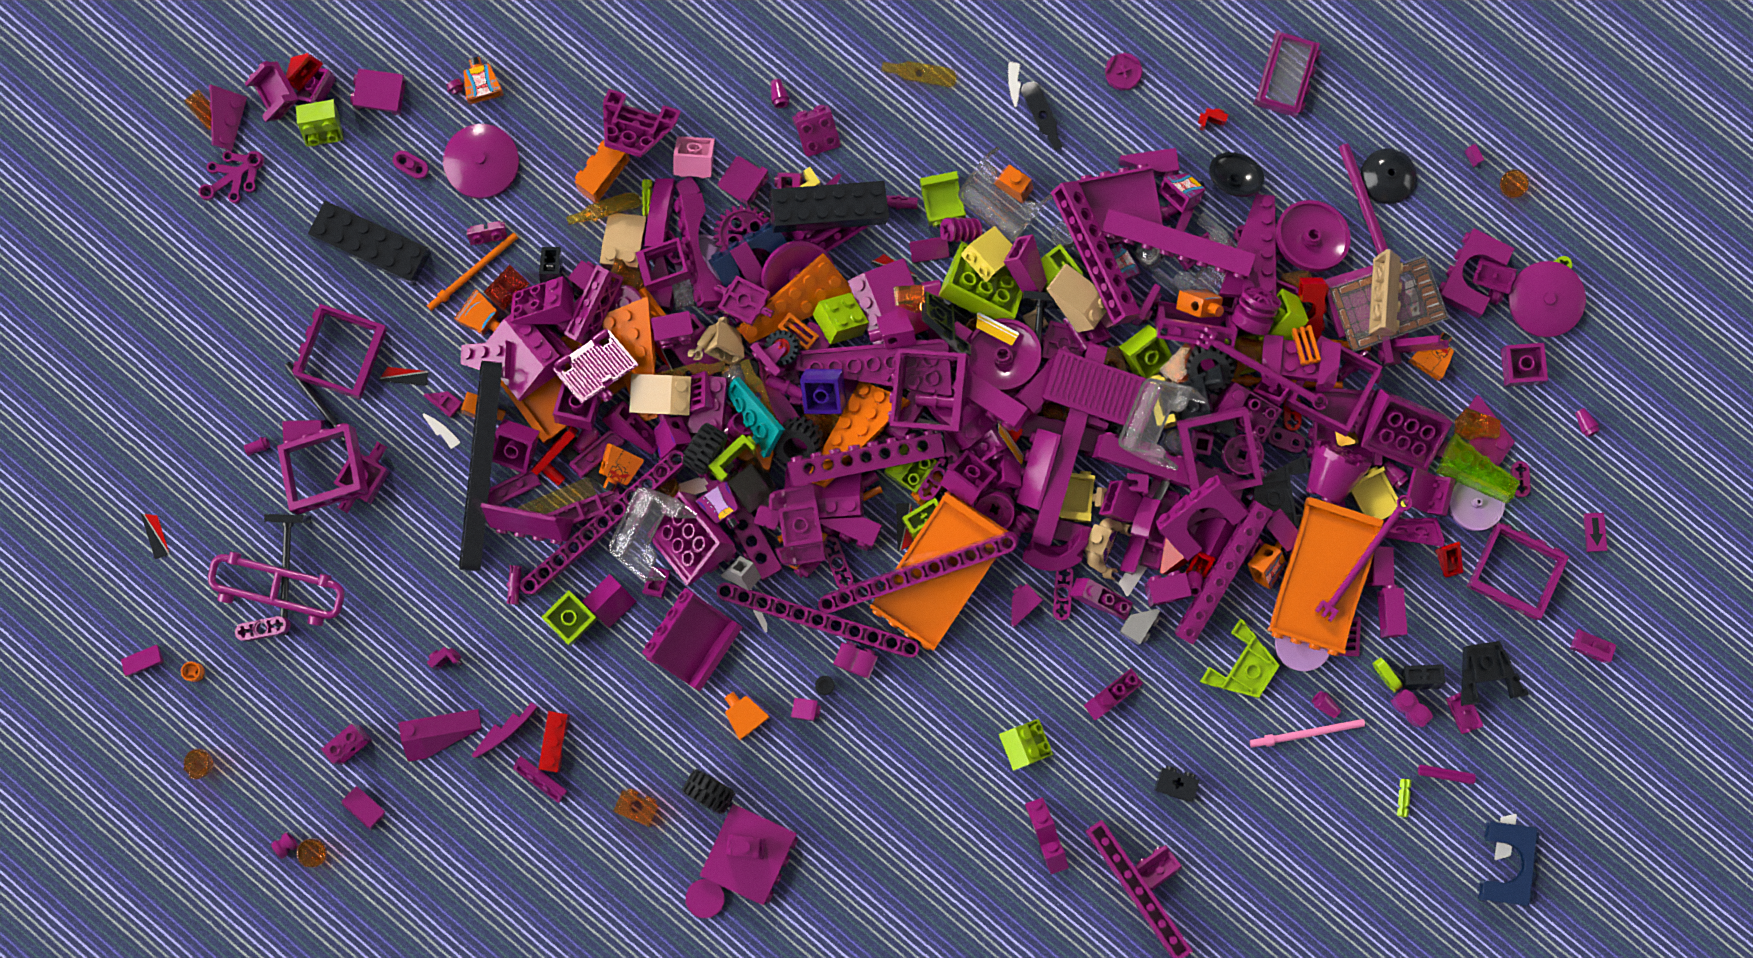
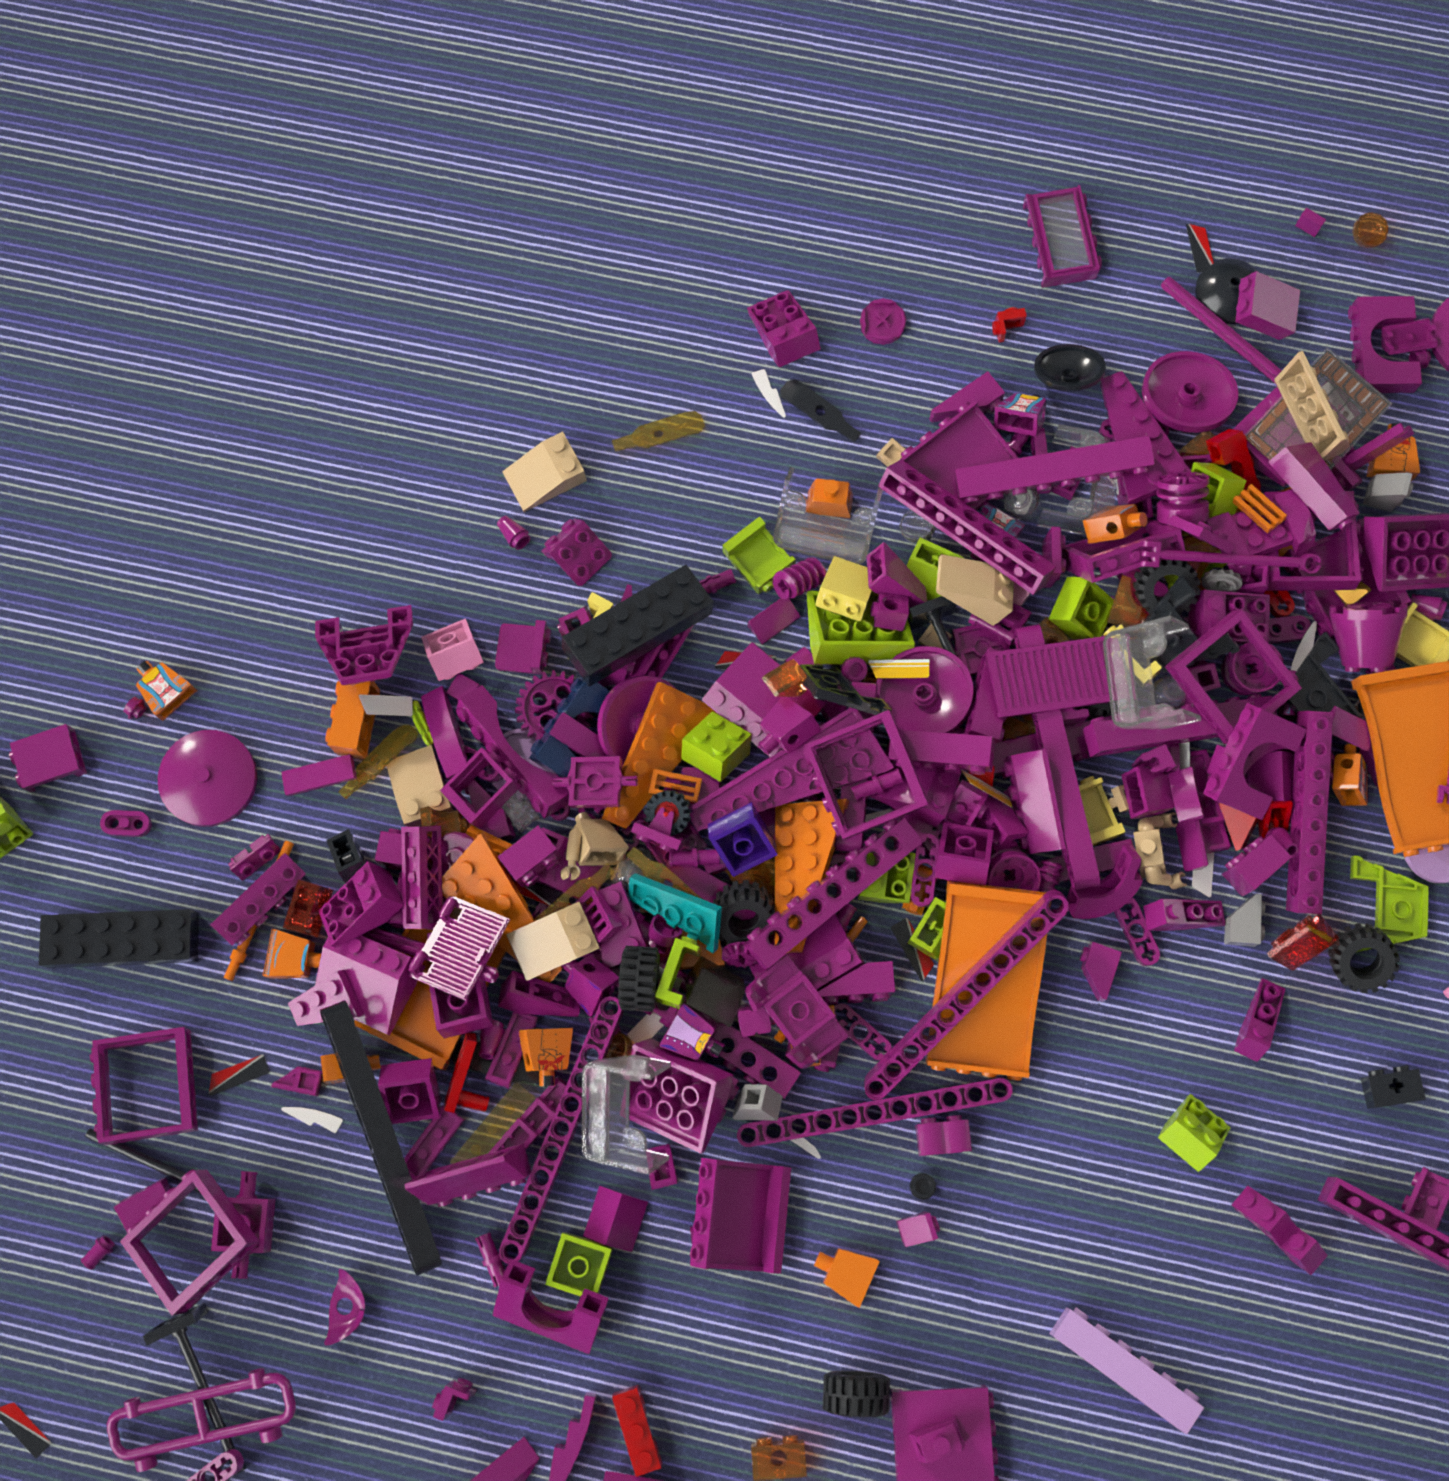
camera: 20 degrees left, 5 degrees down
none -> magenta brick [210,853,306,946]
none -> magenta tile [281,754,357,796]
none -> magenta piece [324,1269,365,1345]
none -> white sticker [359,694,413,716]
none -> magenta arch [492,1259,609,1354]
none -> tan slope [502,432,587,512]
none -> magenta gear [722,941,758,968]
none -> magenta slope [747,290,821,368]
none -> magenta tile [841,657,867,682]
none -> magenta brick [871,593,909,631]
none -> tan tile [876,438,905,467]
none -> lavender brick [1049,1307,1204,1435]
none -> magenta wing [1168,515,1235,554]
none -> sticker [1186,224,1214,273]
none -> light grey gear [1202,568,1242,592]
none -> magenta brick [1236,271,1300,340]
none -> clear red slope [1266,913,1339,971]
none -> magenta slope [1268,442,1360,530]
none -> white sticker [1291,621,1317,671]
none -> black tyre [1328,923,1400,993]
none -> light grey slope [1363,473,1413,512]

